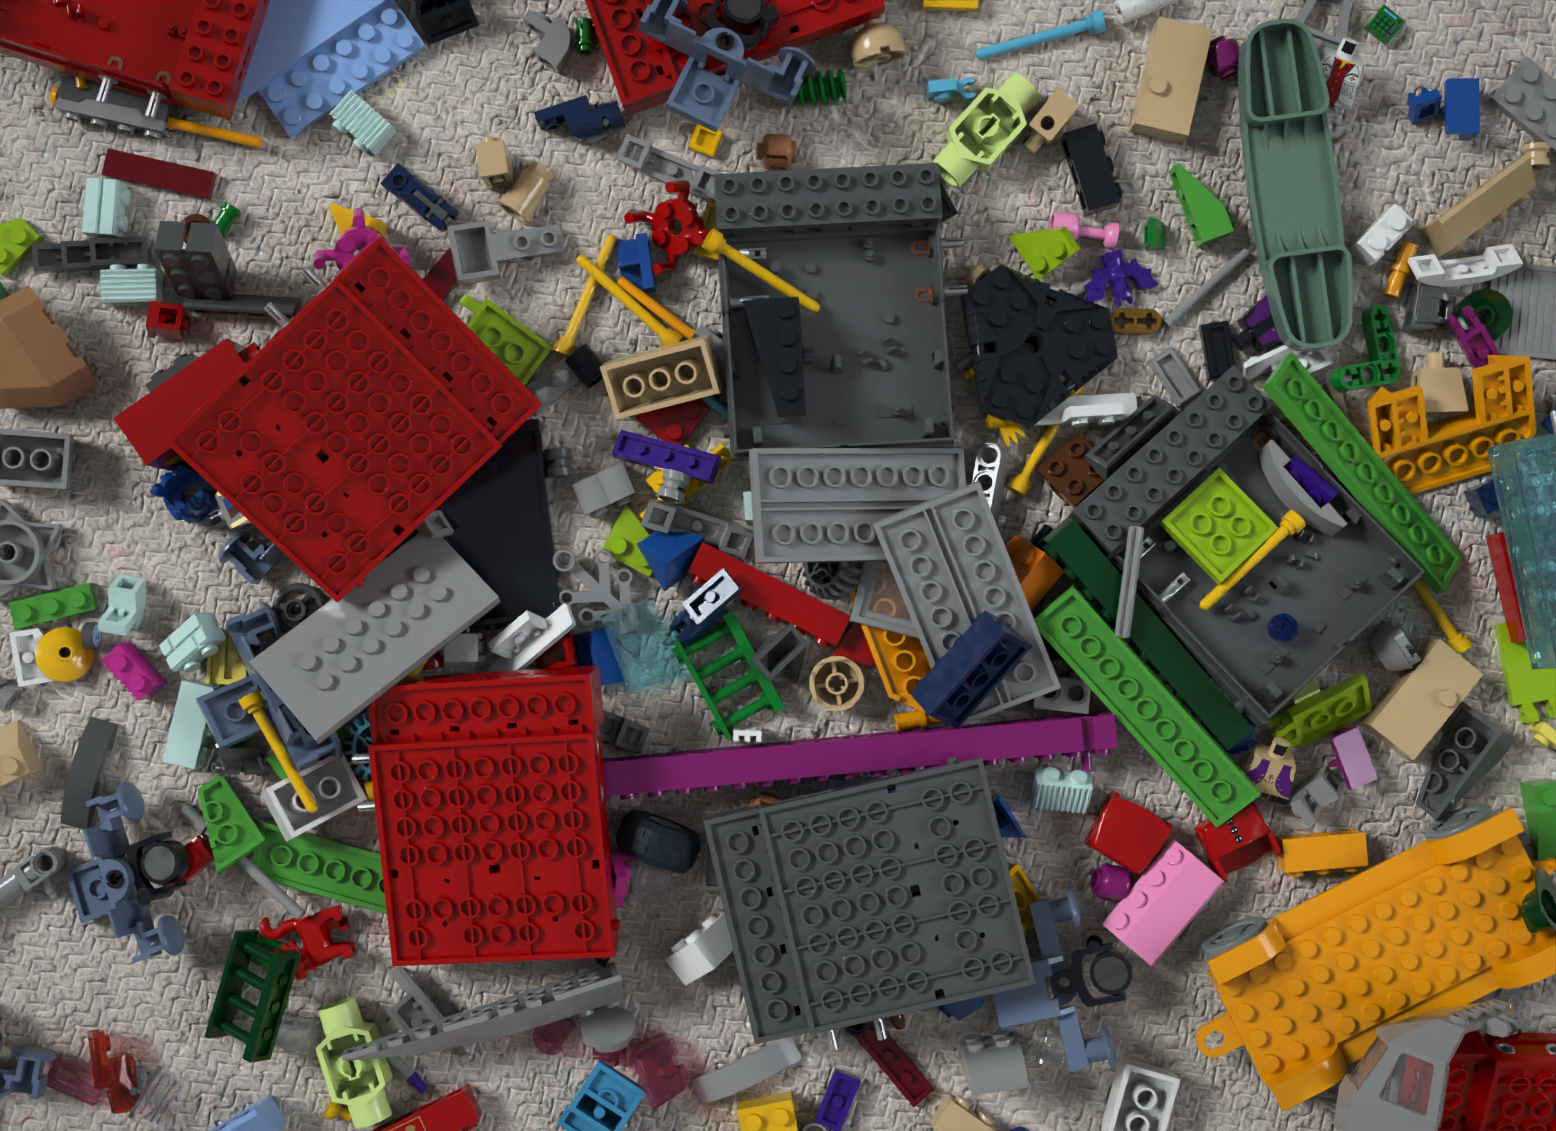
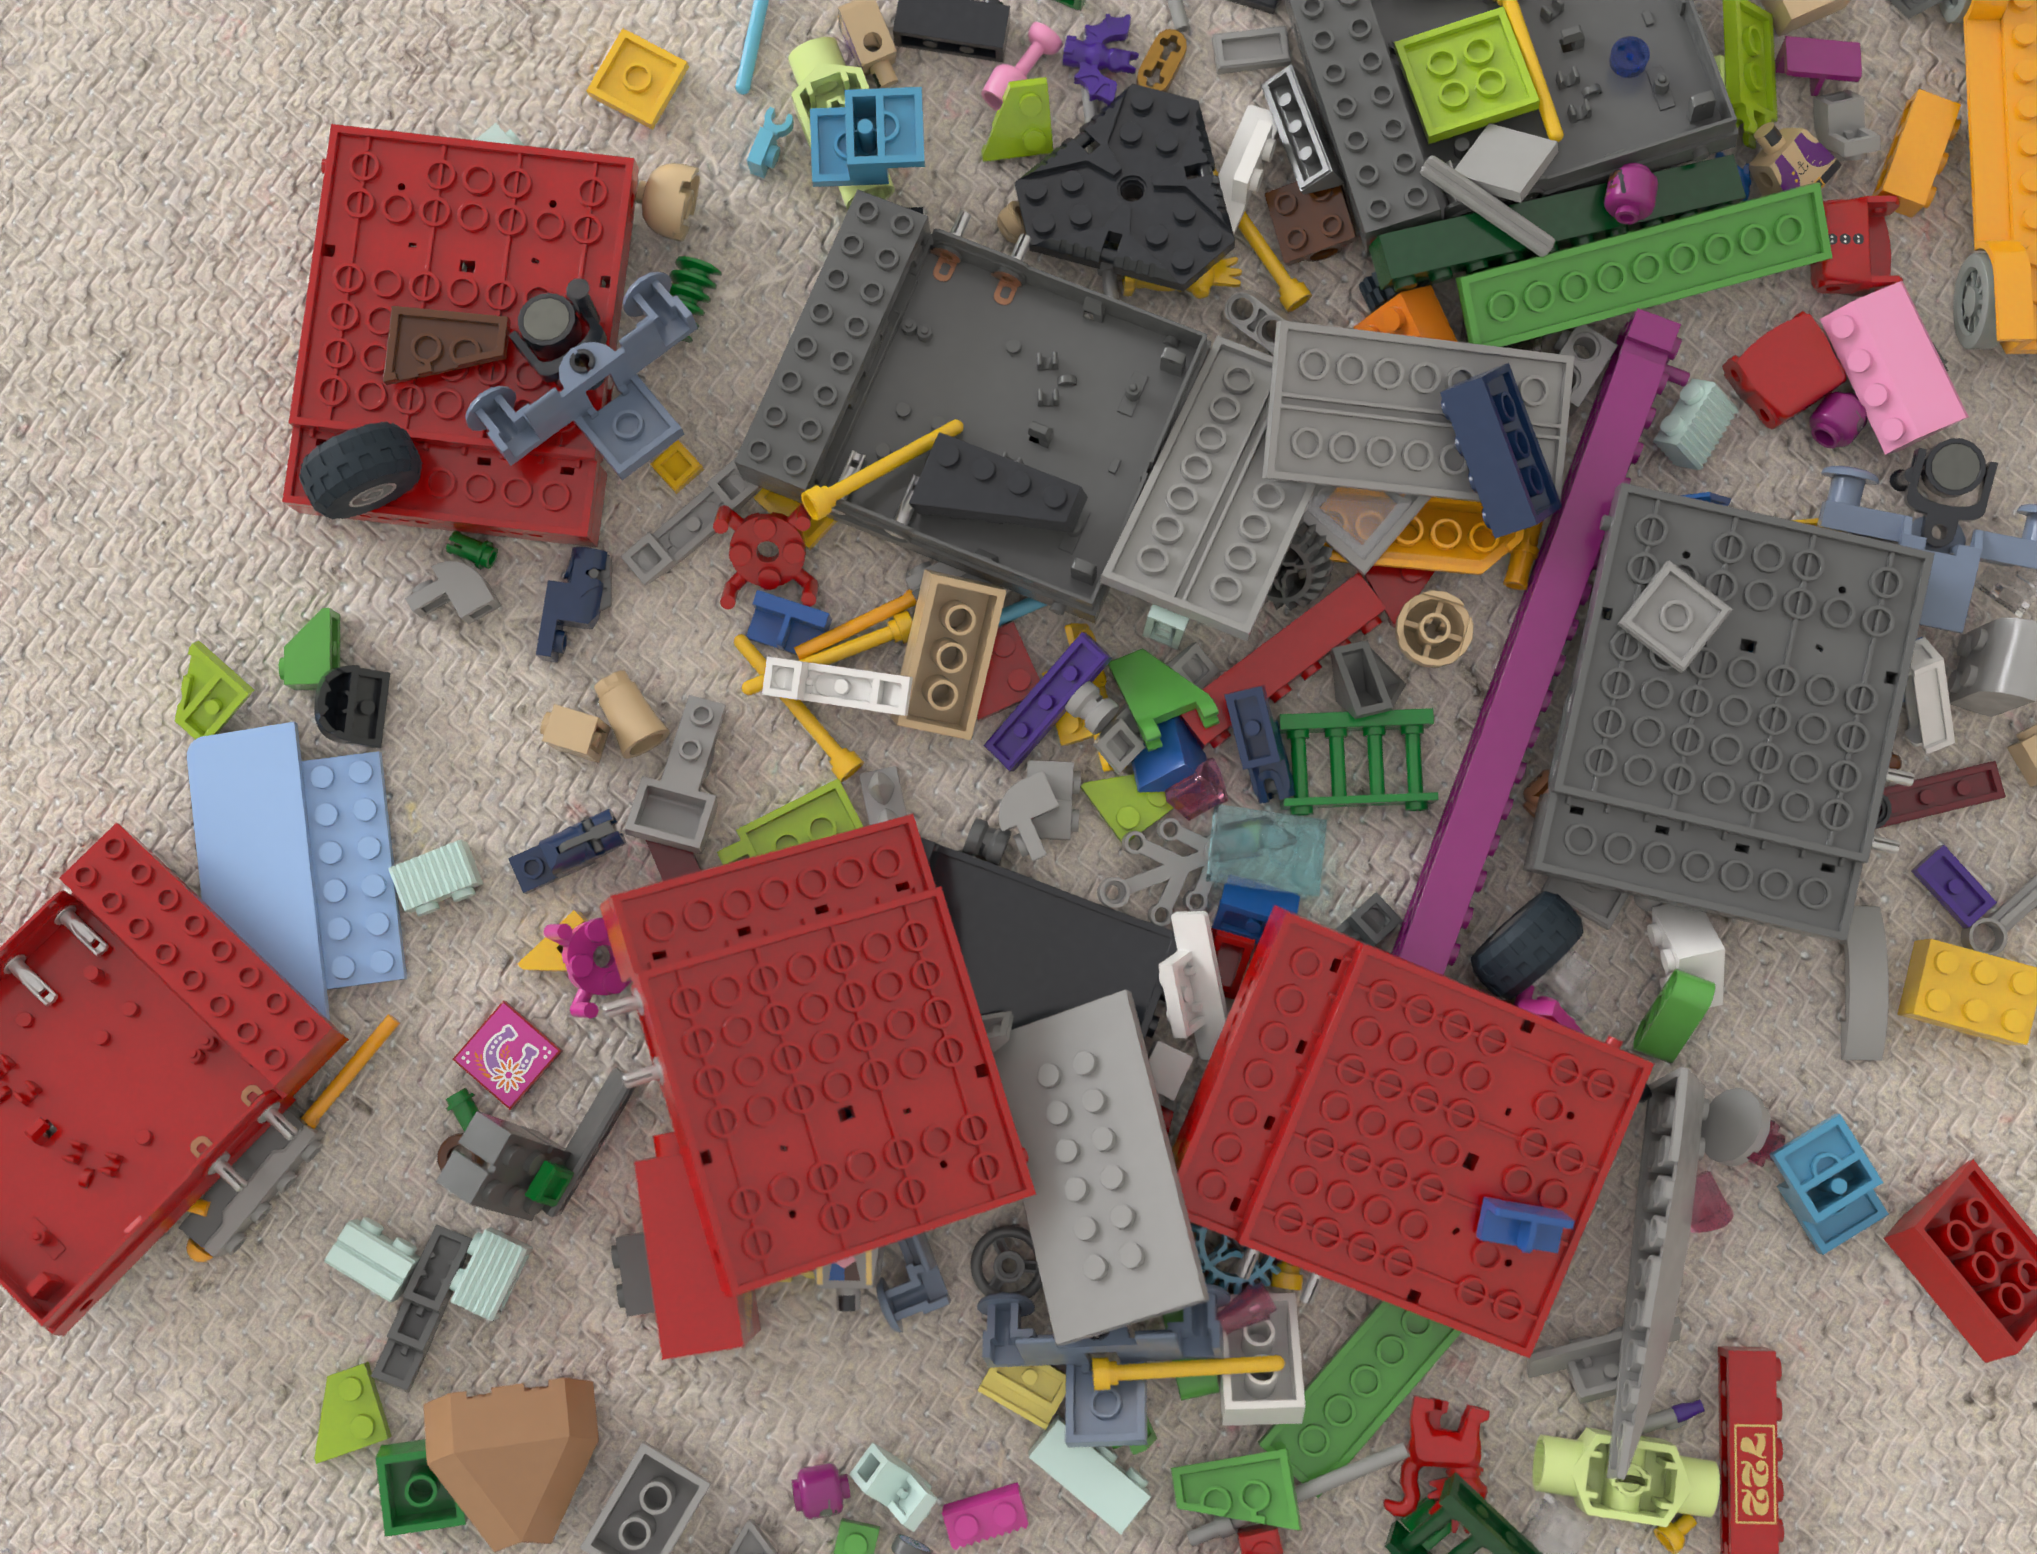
camera: 60 degrees left, 5 degrees down
dark red tile [101,148,217,201] -> none
red brick [146,301,191,340] -> none
blue piece [150,463,218,524] -> none
light aqua brick [159,612,226,673] -> none
dark grey hinge [206,748,269,776] -> none
black piece [565,343,603,389] -> none
clear pink slope [631,1032,689,1110] -> none
white tile [733,726,762,742] -> none
nougat head [756,134,796,170] -> none
none -> tile [452,1000,563,1110]
none -> green tile [525,1160,574,1207]
none -> white slope [762,657,913,716]
none -> magenta head [791,1463,851,1520]
none -> dark azure bracket [810,87,925,187]
none -> light grey brick [999,770,1060,862]
none -> bright green flag [1108,648,1220,752]
none -> clear pink tile [1165,757,1228,821]
none -> clear pink cone [1217,1282,1277,1335]
none -> light grey tile [1455,123,1558,203]
none -> blue panel [1476,1197,1575,1253]
none -> magenta head [1604,163,1659,224]
none -> light grey tile [1617,560,1733,673]
none -> bright green beam [1633,969,1715,1063]
none -> white container [1904,637,1955,755]

